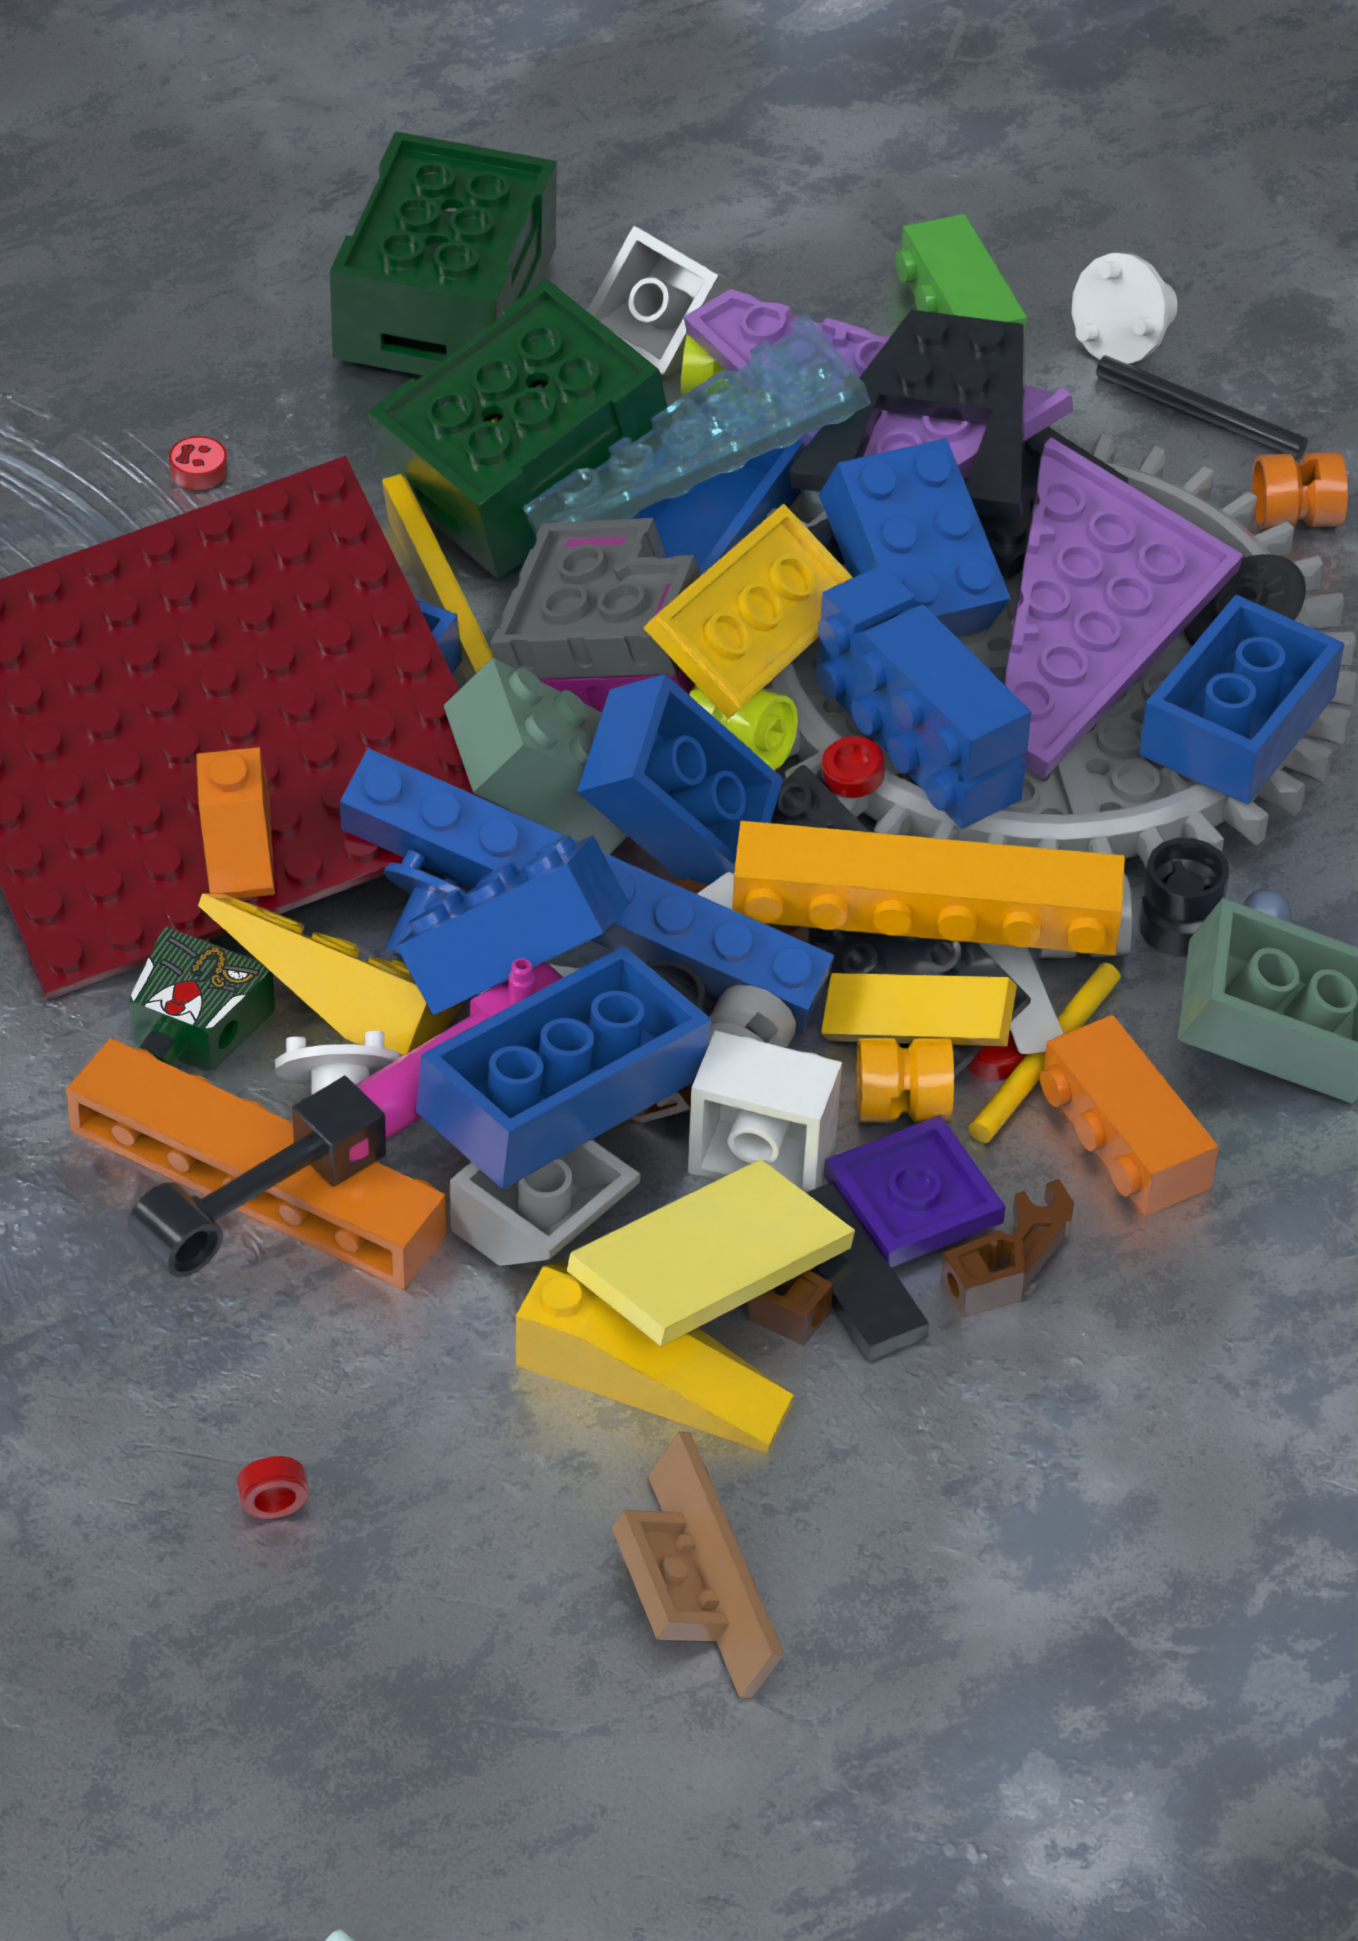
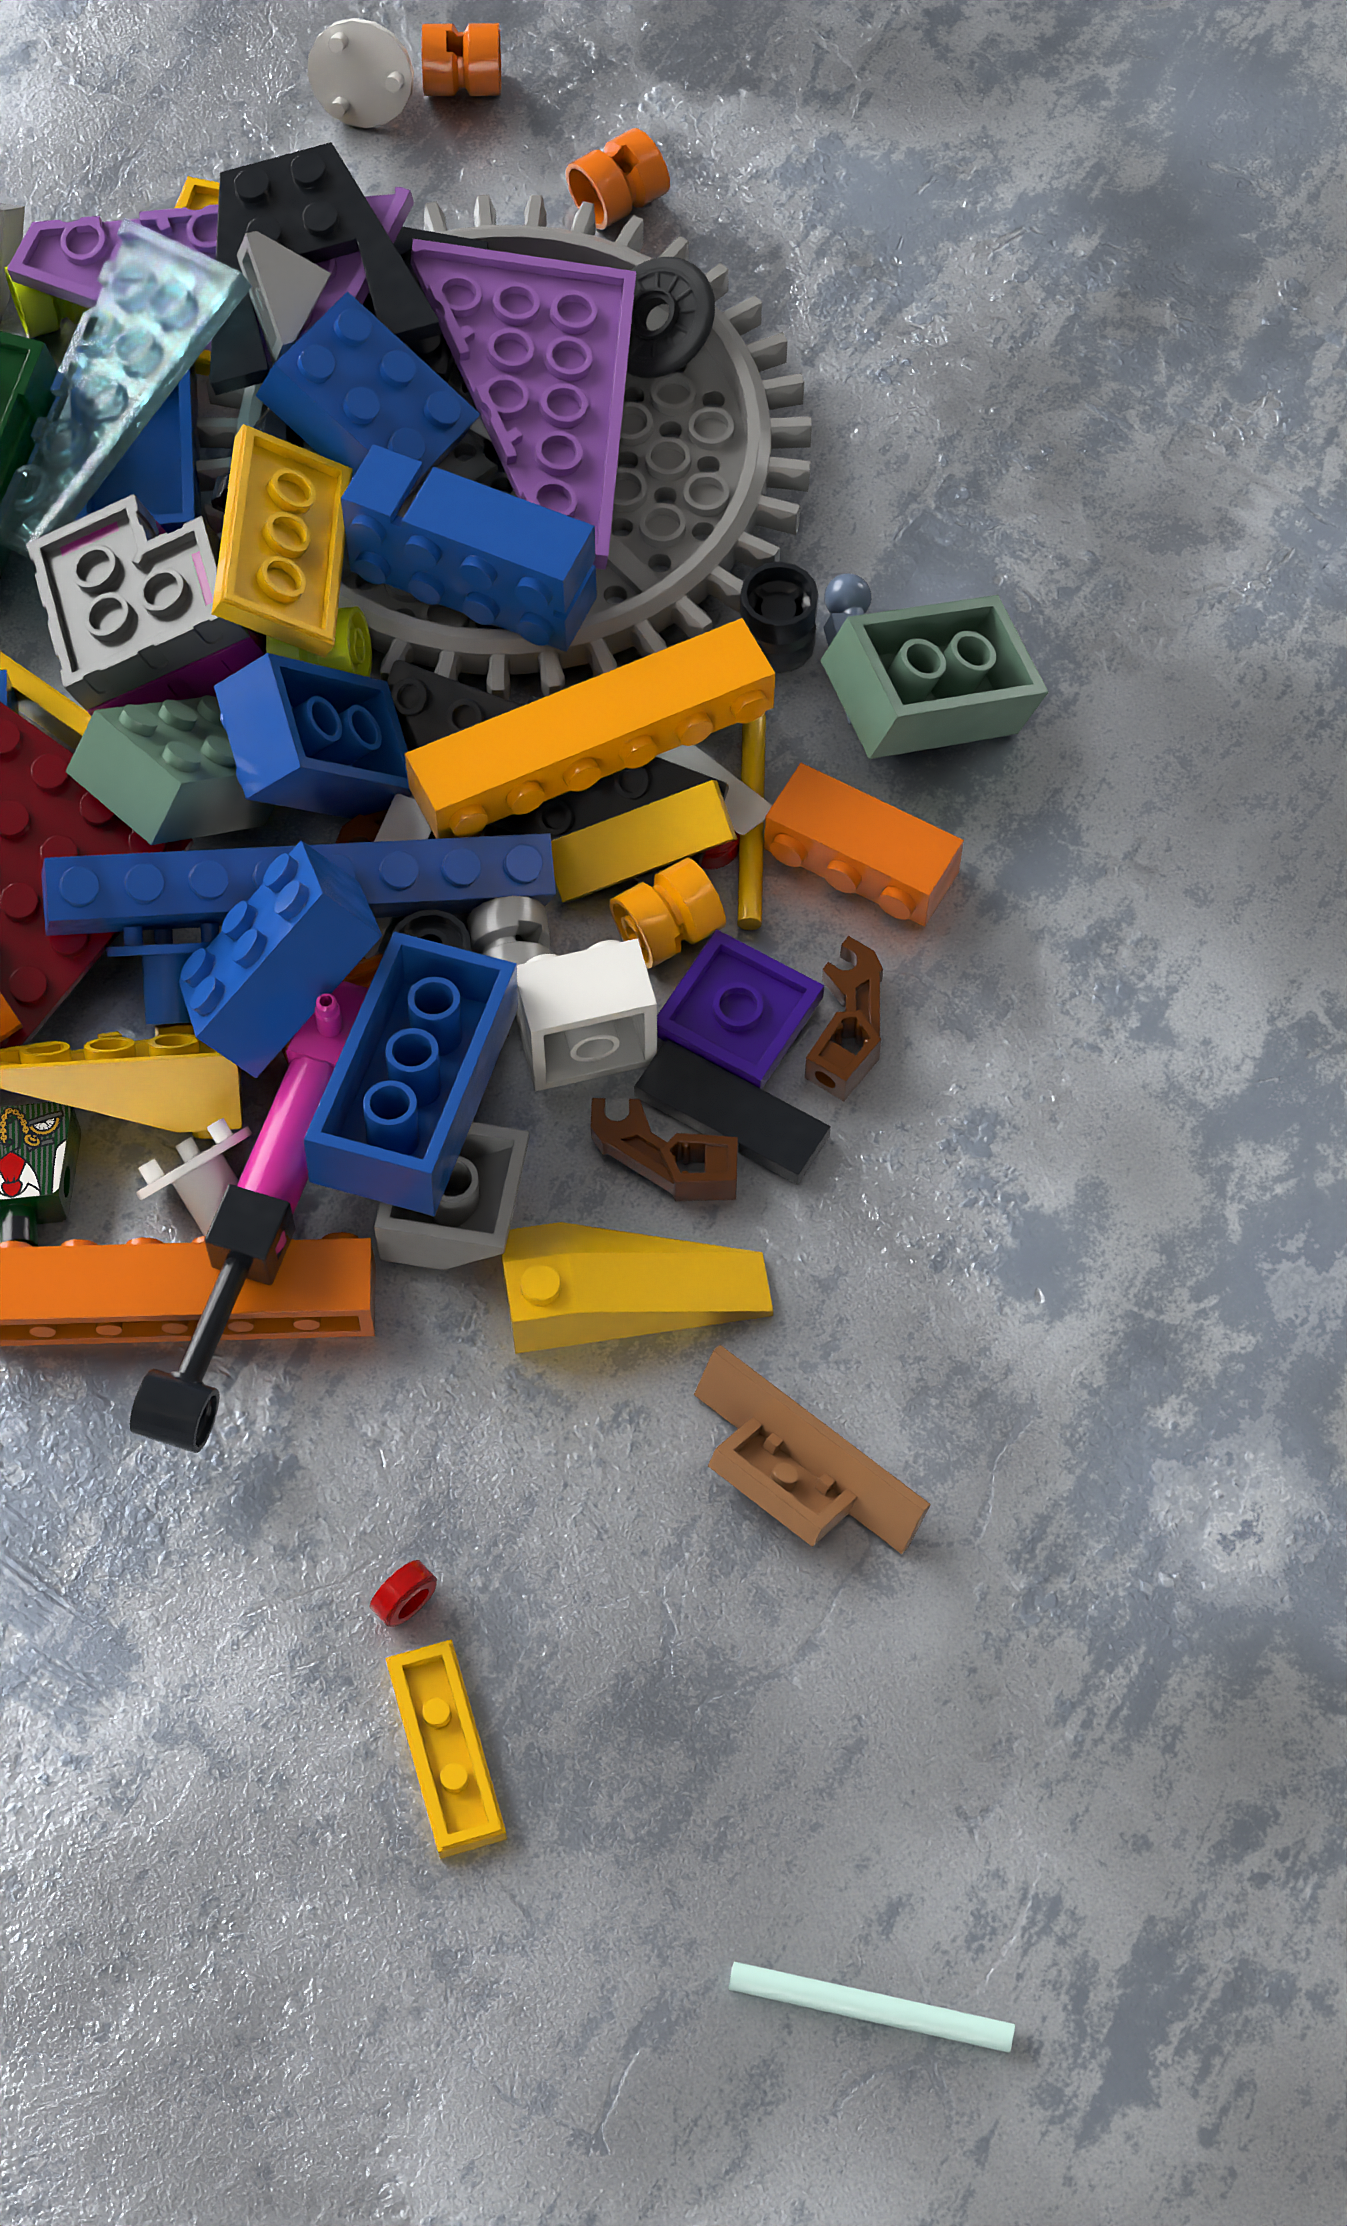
camera: 30 degrees left, 15 degrees up
light yellow tile [567,1159,855,1346] -> none
red tile [822,736,885,798] -> none
bright green brick [895,213,1027,334] -> none
black bar [1096,355,1308,459] -> none
blue brick [1139,595,1345,805] -> none
none -> light grey slope [237,231,331,365]
none -> yellow tile [386,1639,507,1859]
none -> orange wheel [422,23,501,96]

